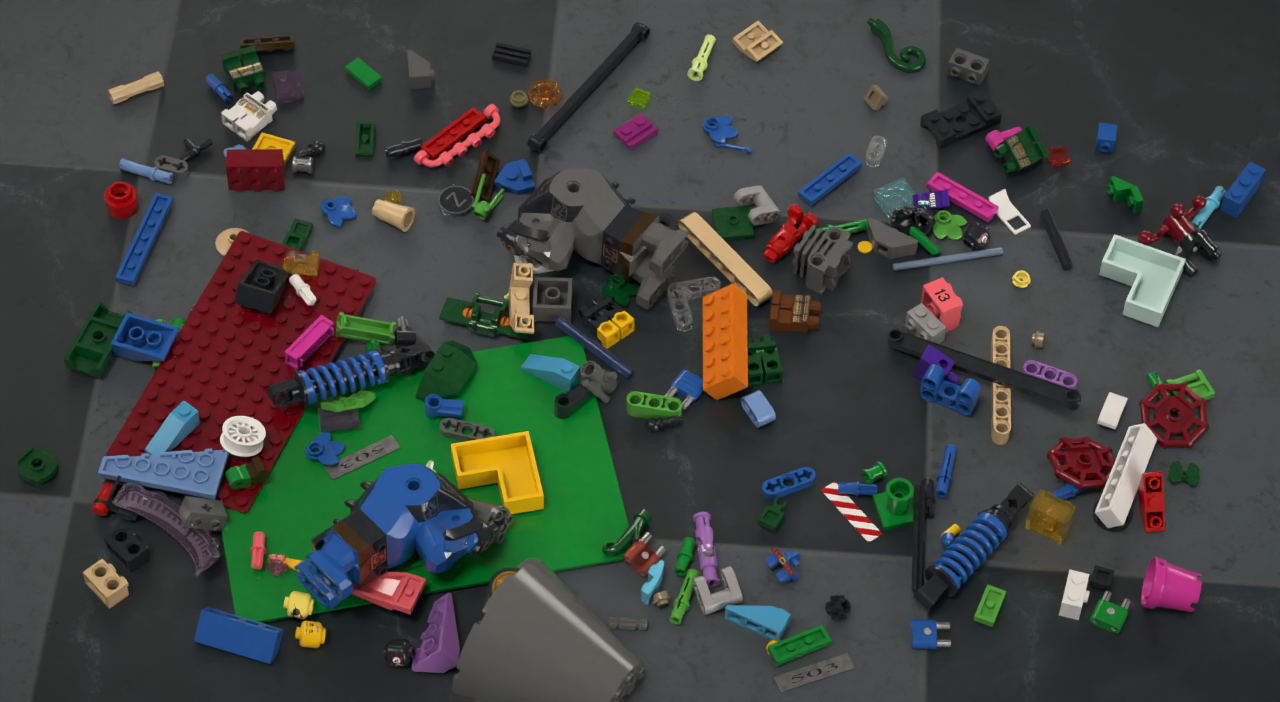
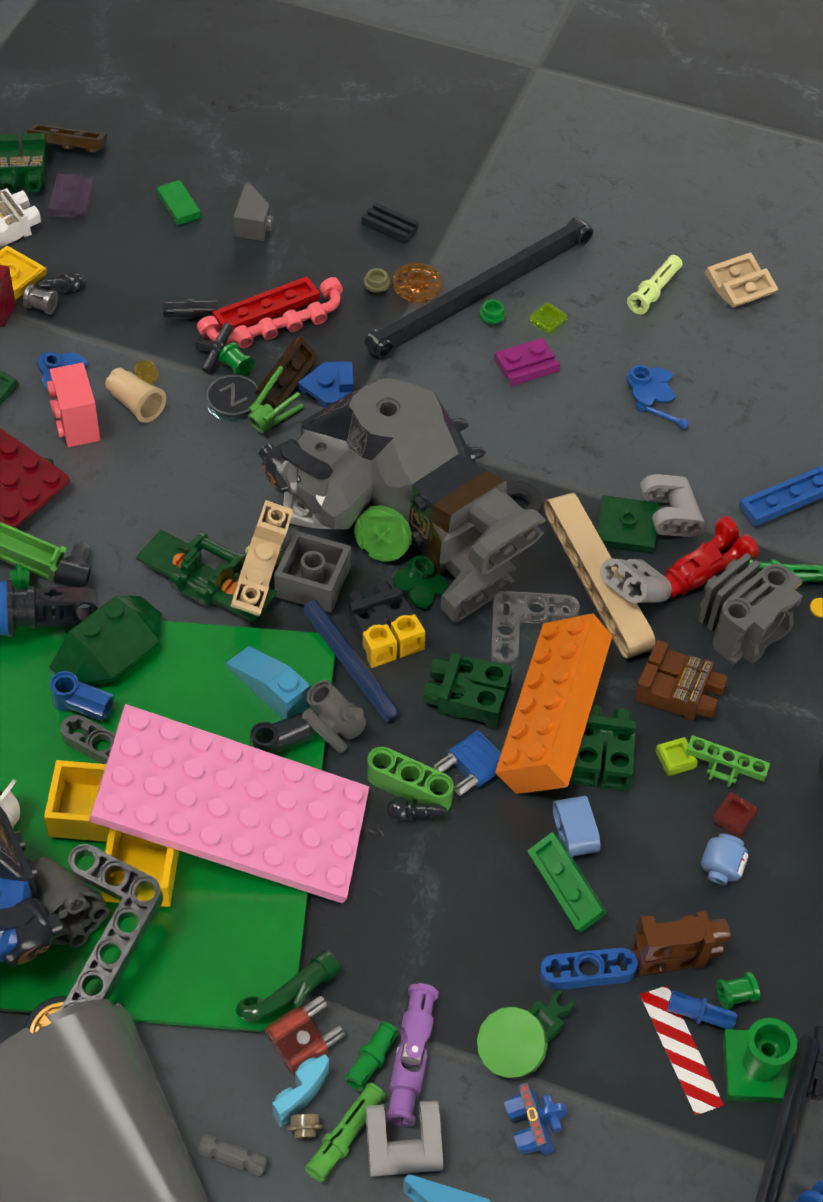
camera: 15 degrees right, 0 degrees up
dark green slope [355,121,376,156] -> none
none -> coral brick [47,362,101,448]
none -> beam [60,844,164,1010]
none -> bright pink plate [89,704,369,904]
none -> black piece [195,323,233,374]
none -> green bush [219,342,255,377]
none -> bright green tile [354,505,412,562]
none -> dark green hips [423,652,513,730]
none -> bright green tile [477,1007,548,1079]
none -> green plate [479,300,506,324]
none -> green plate [527,832,607,933]
none -> light grey connector [600,558,672,603]
none -> reddish brown hips [630,911,730,977]
none -> lime tile [655,737,698,776]
none -> bright green piece [685,735,770,787]
none -> medium blue head [701,834,749,885]
none -> clear red plate [712,792,758,837]

